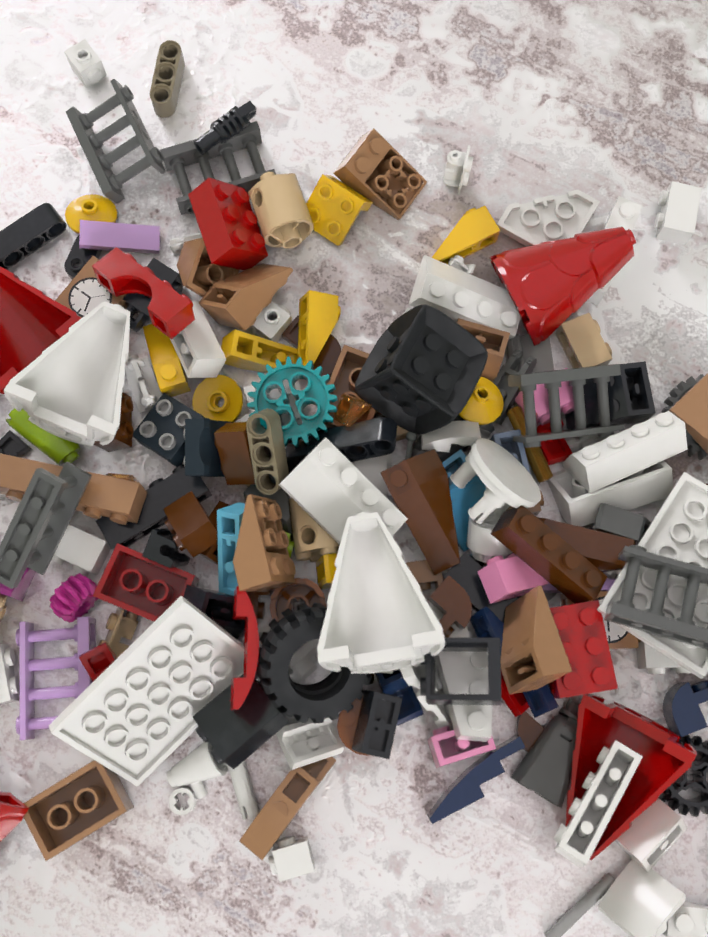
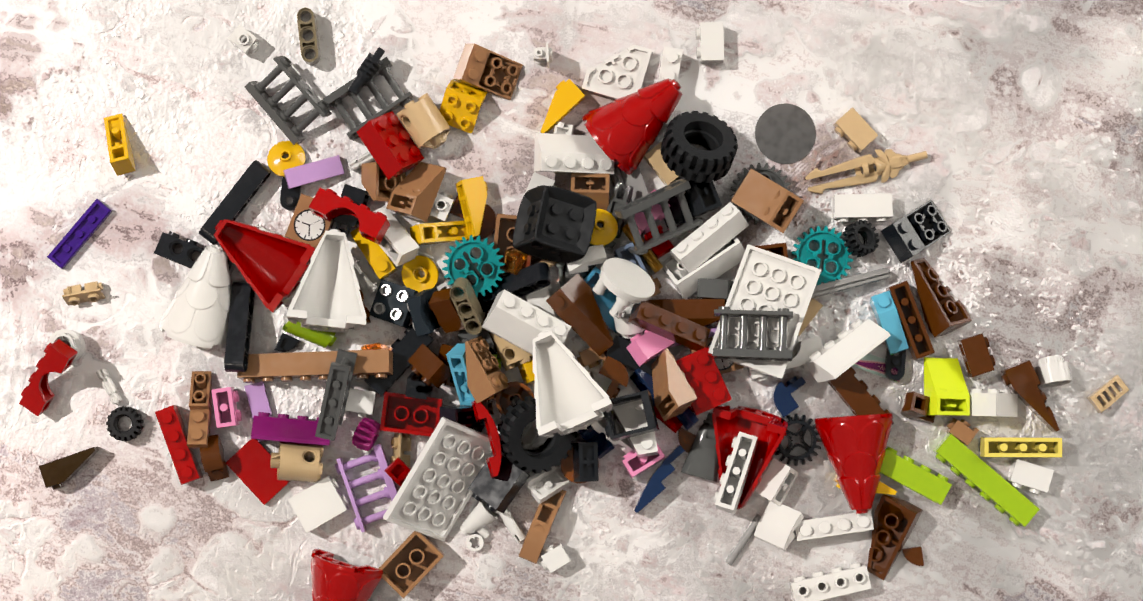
camera: 15 degrees left, 10 degrees up
none -> black tyre [660,111,738,183]

